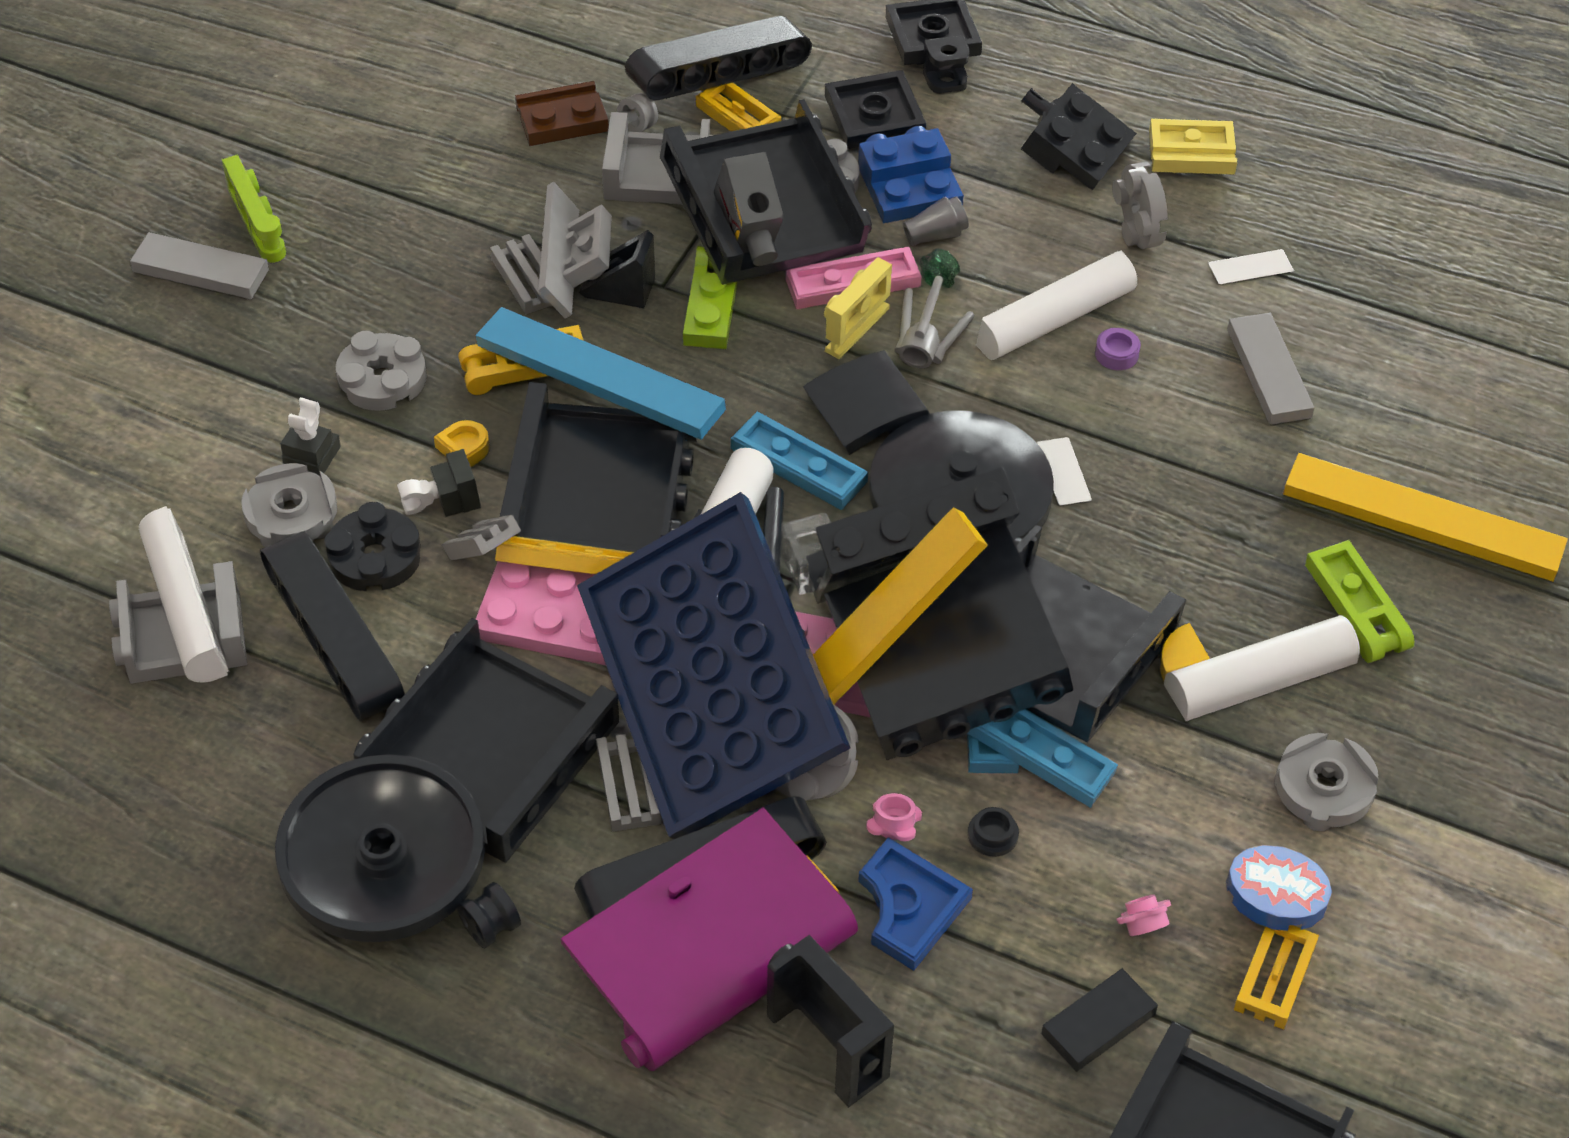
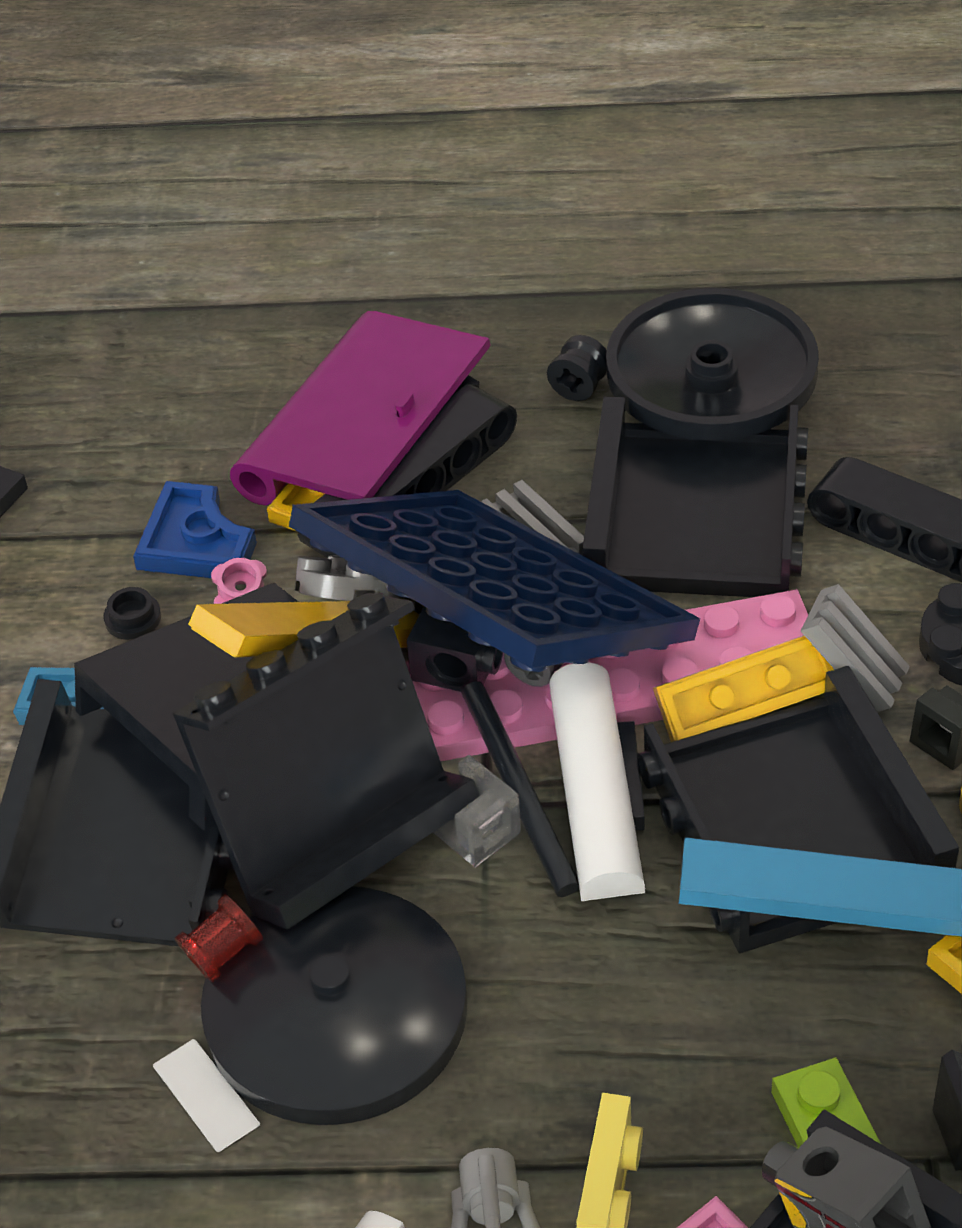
camera: 160 degrees right, 5 degrees down
dark azure tile [731,411,868,510] -> none
black panel [767,934,894,1108] -> none
black slope [803,350,930,455] -> none
none -> clear red bush [174,894,263,983]

